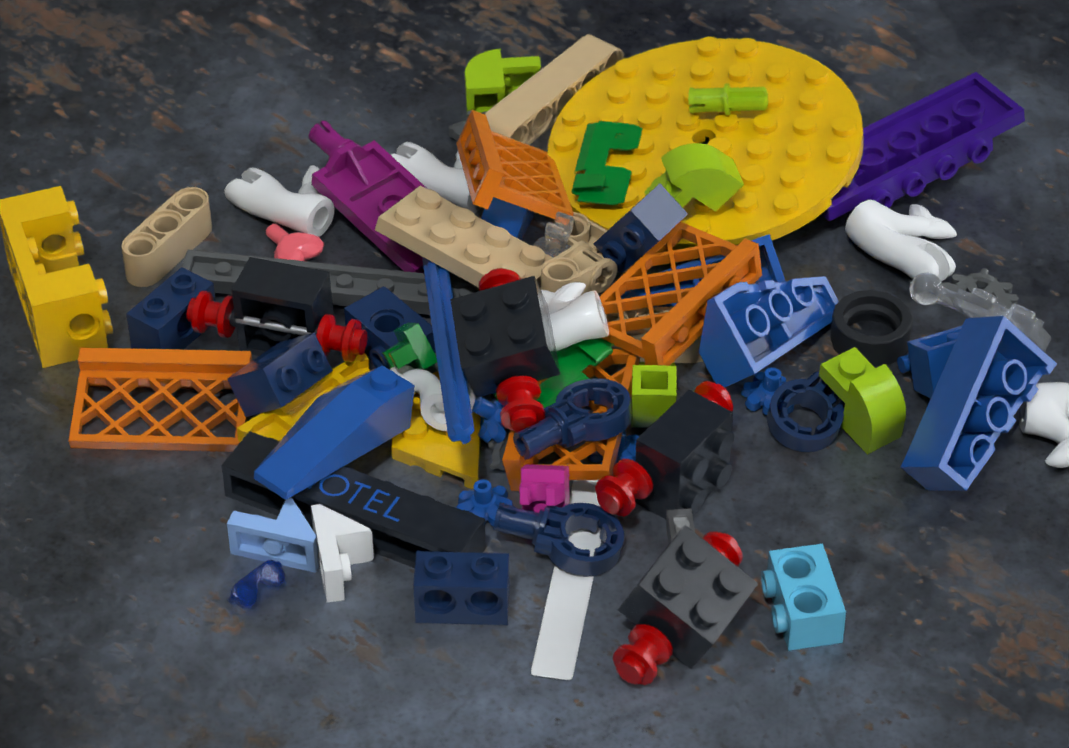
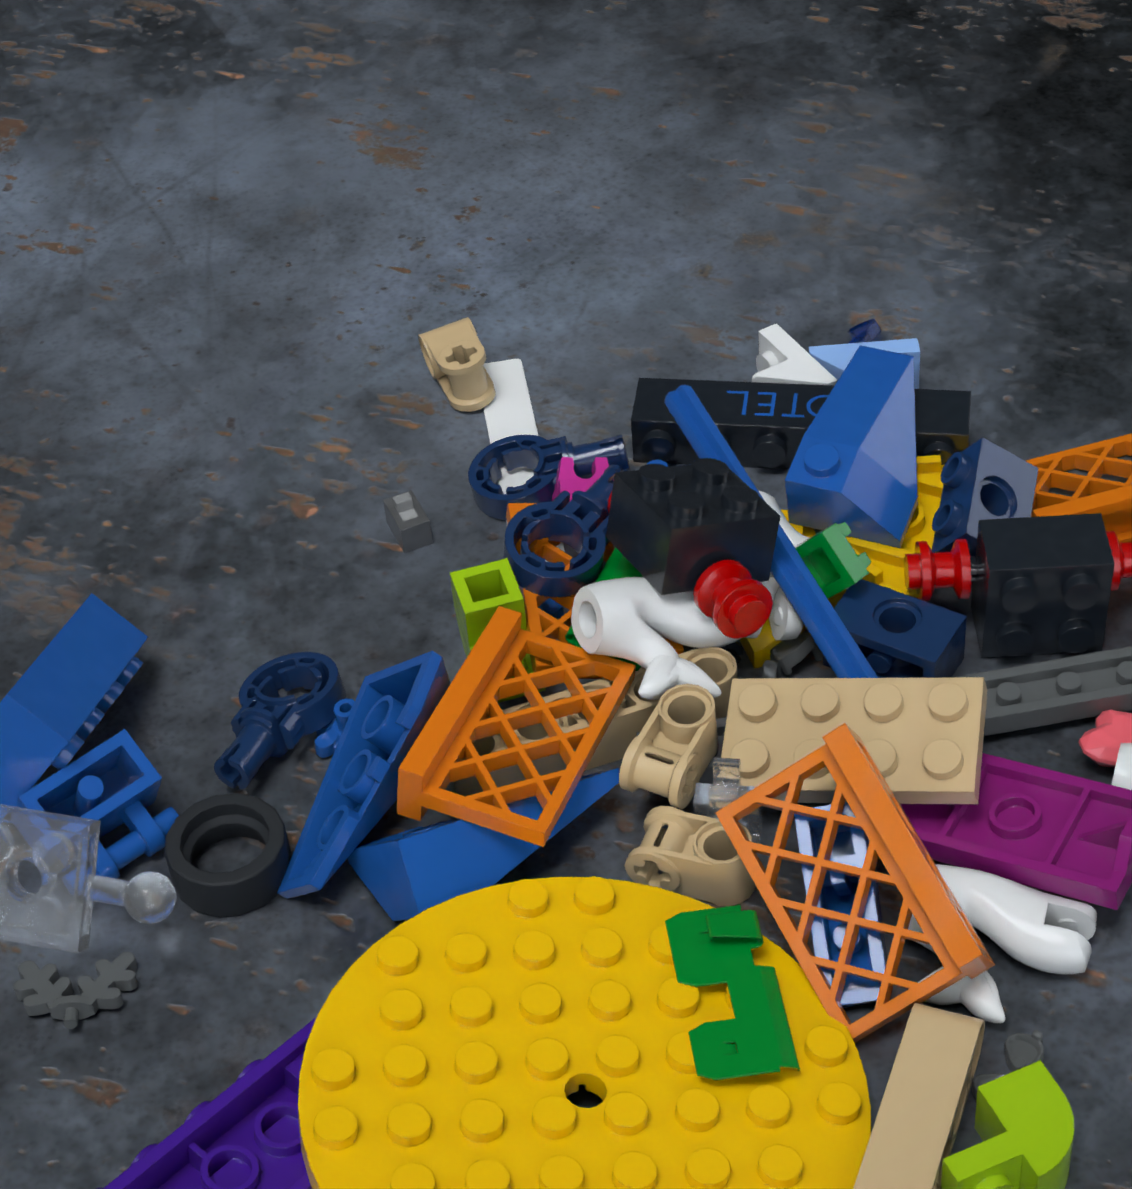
camera: 165 degrees right, 0 degrees up
dark blue brick [413,551,510,625] -> none
dark blue brick [593,183,688,274] -> none
black brick [595,381,734,519] -> none
black brick [613,525,758,685] -> none
lime brick [644,143,744,212] -> none
lime axle [688,84,768,115] -> none
medium azure brick [761,543,846,651] -> none
lime brick [819,347,906,455] -> none
white piece [845,200,957,287] -> none
none -> tan piece [418,317,496,412]

